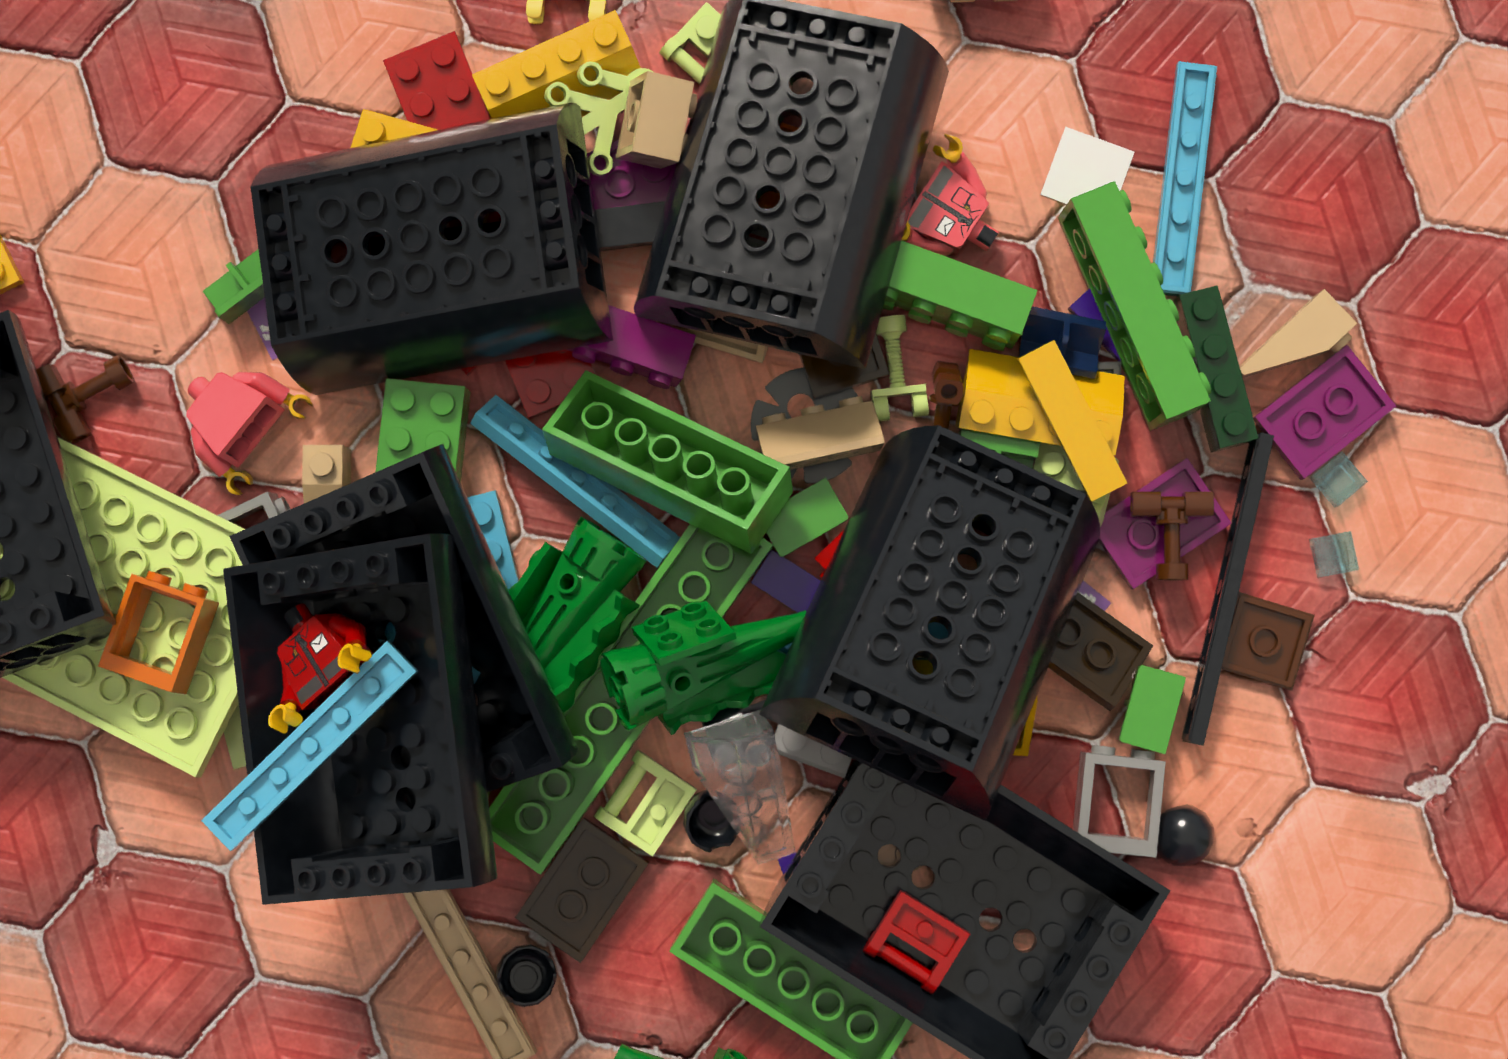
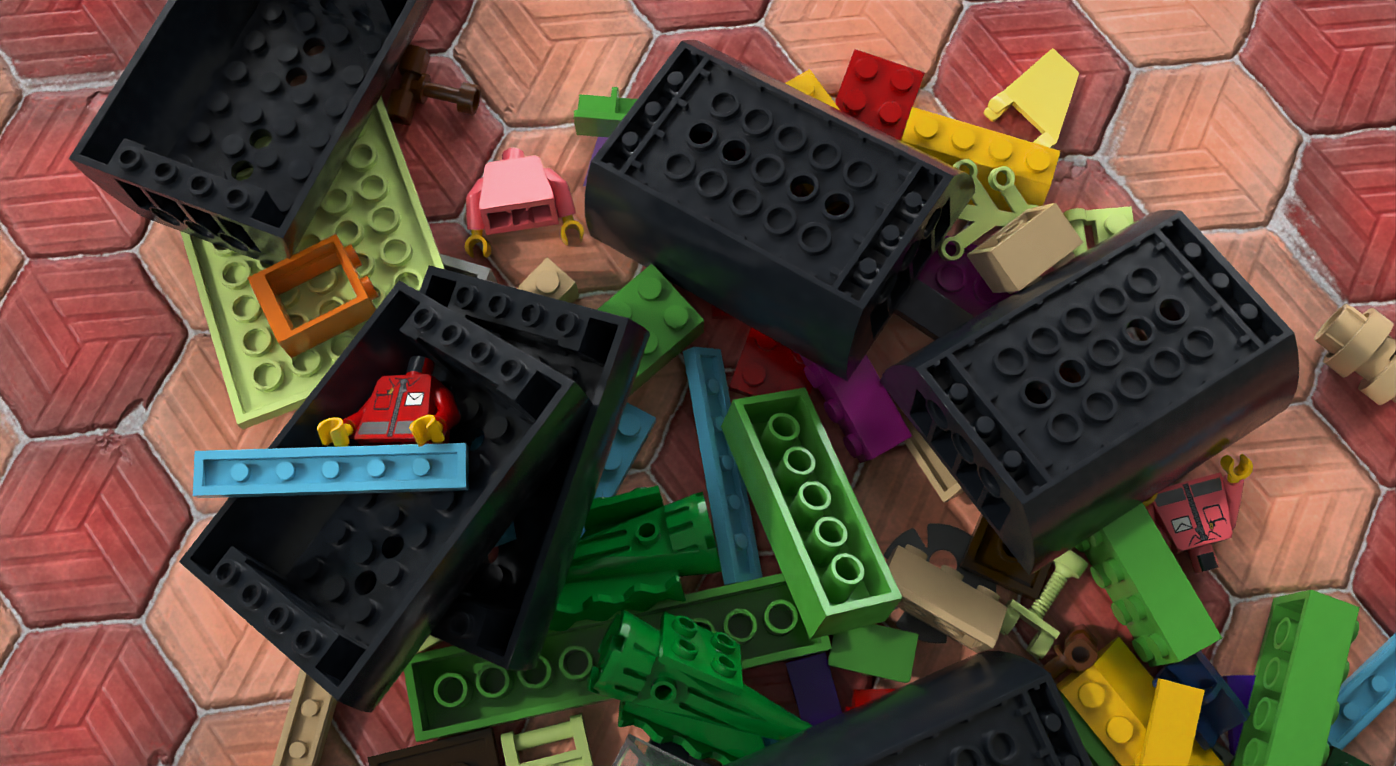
camera: 40 degrees right, 10 degrees down
white sticker [1040,126,1134,204] -> none

